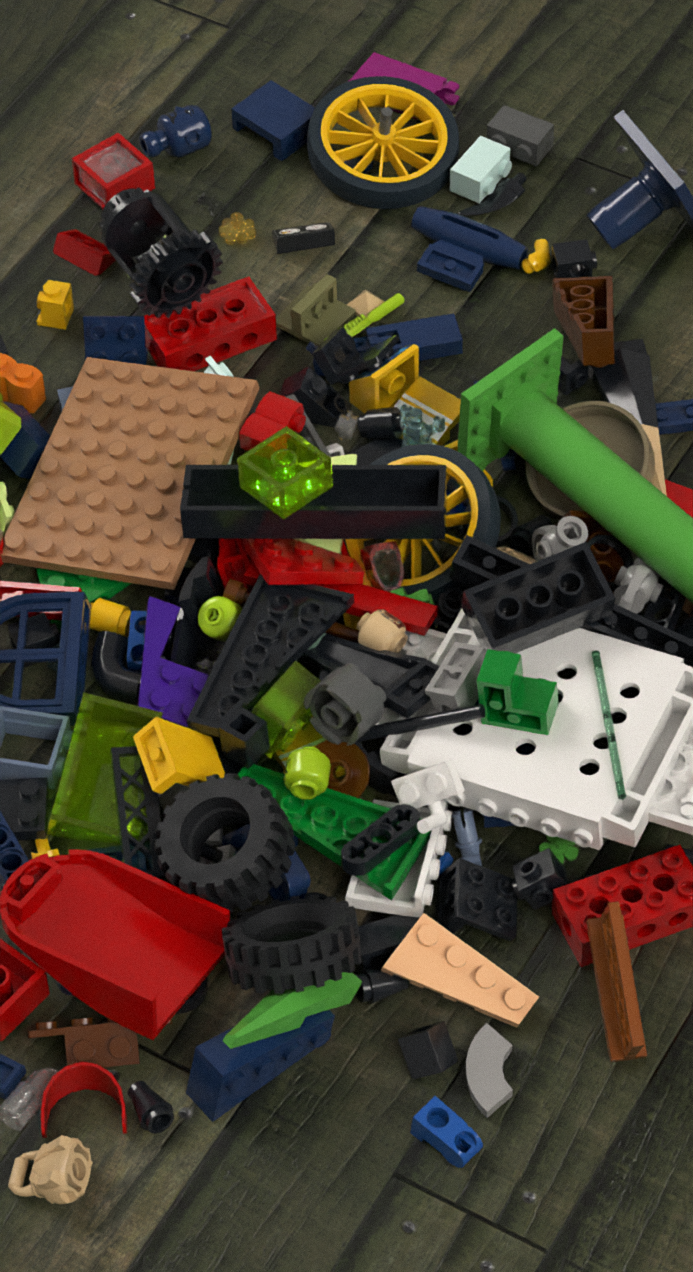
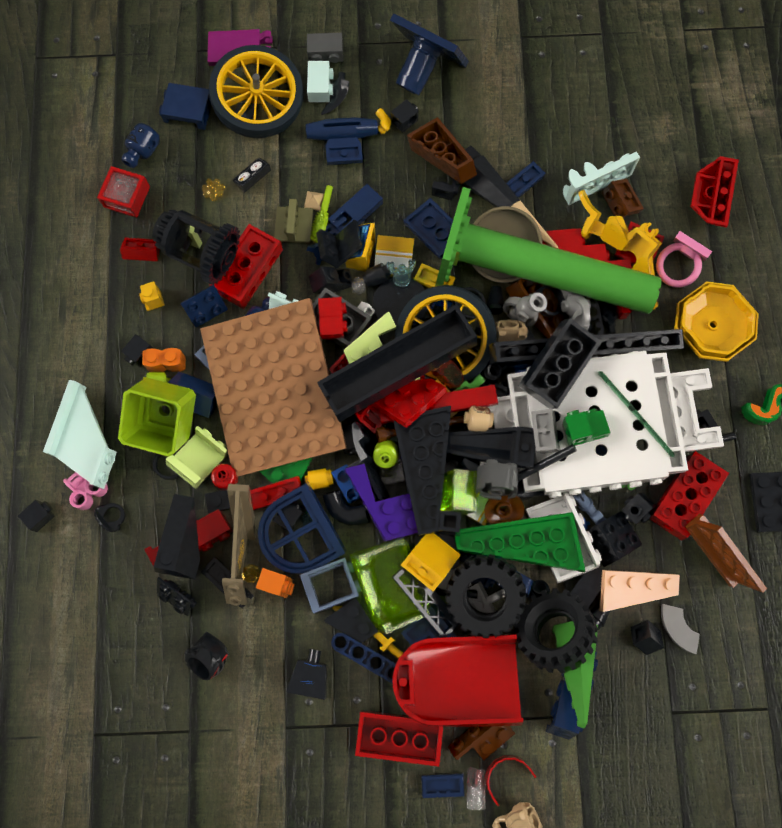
camera: 30 degrees left, 25 degrees up
black cone [127,1081,174,1134] -> none
clear neon green brick [237,426,333,519] -> none
lime head [284,746,331,799] -> none
black beam [341,804,420,876] -> none
white plate [391,758,465,834] -> none
blue leg [410,1096,483,1168] -> none

